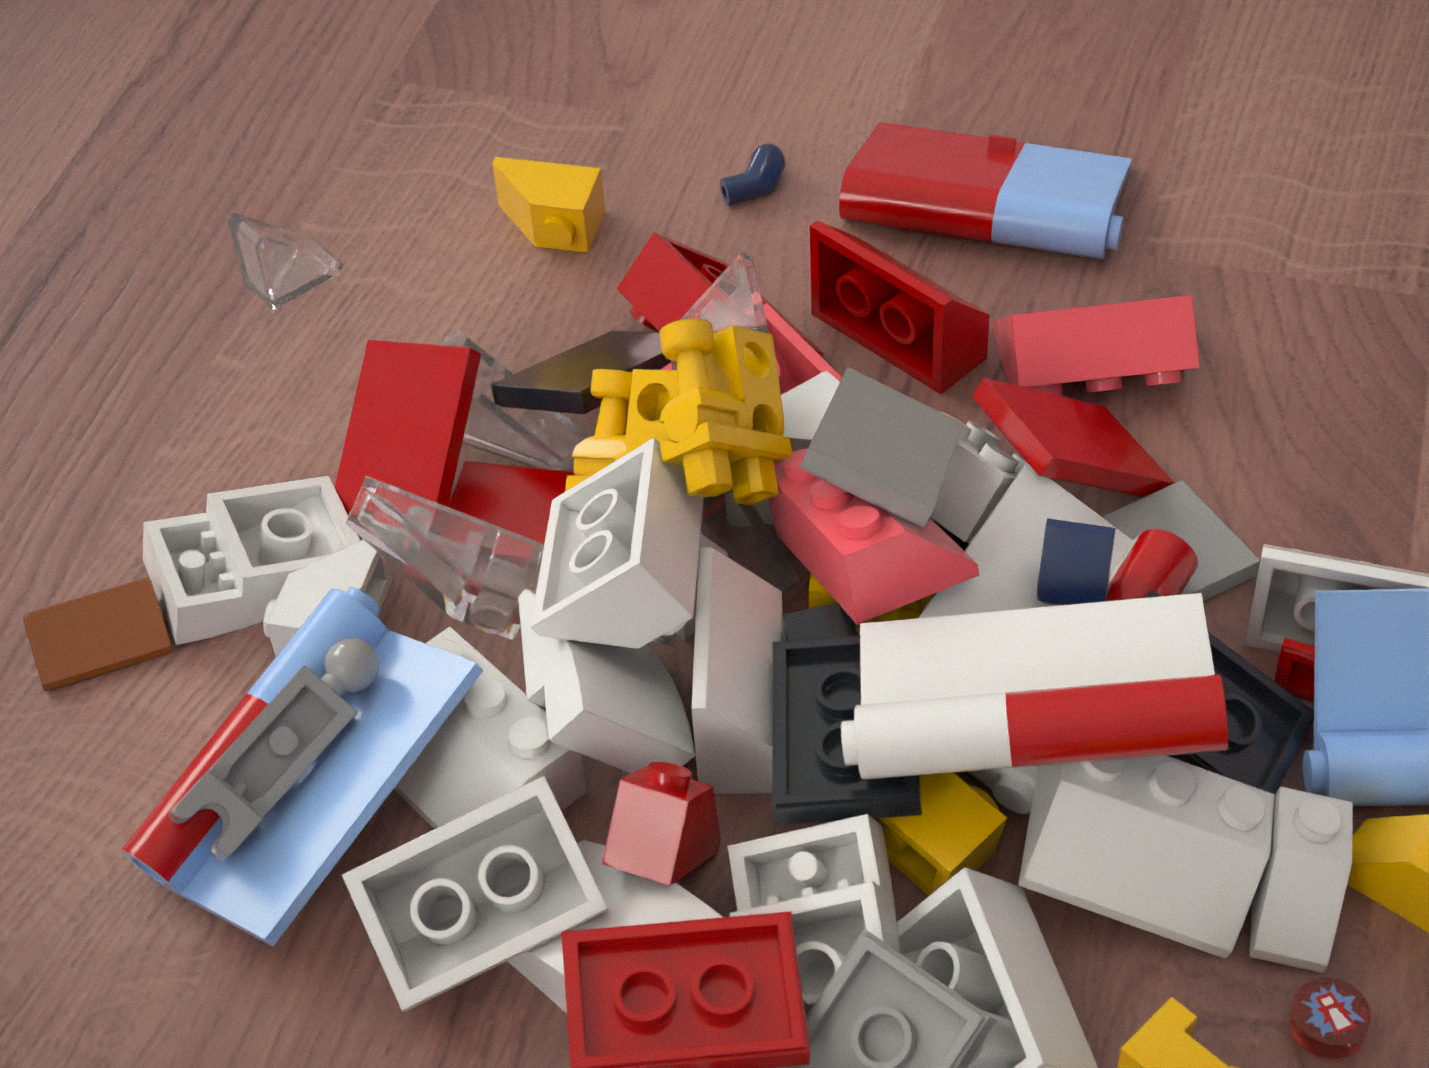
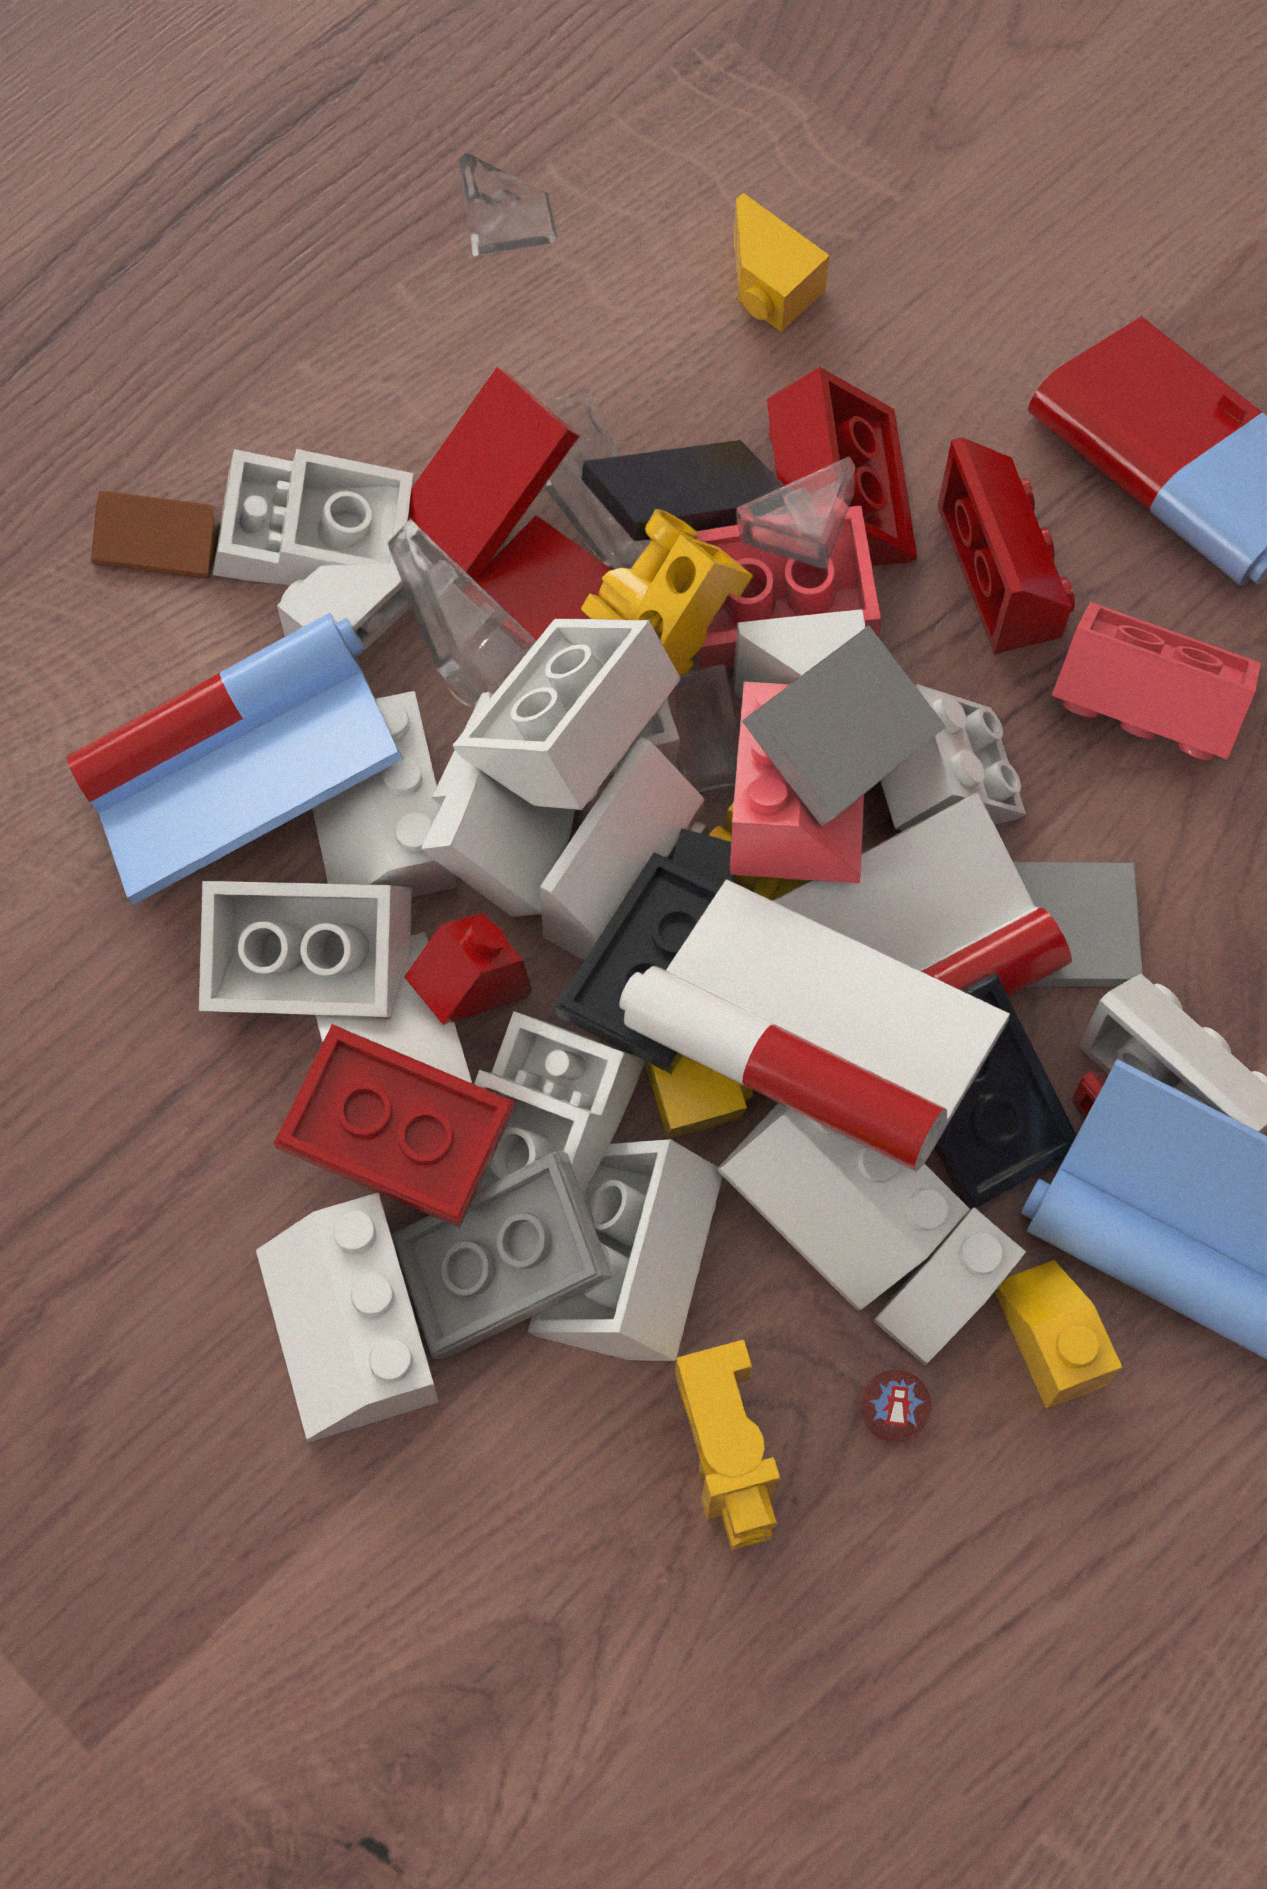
camera: 25 degrees right, 20 degrees up
light grey plate [168,637,380,861] -> none
yellow hips [659,319,793,505] -> none
dark blue arm [720,143,786,205] -> none
red tile [972,378,1174,497] -> none
dark blue slope [1036,518,1116,605] -> none

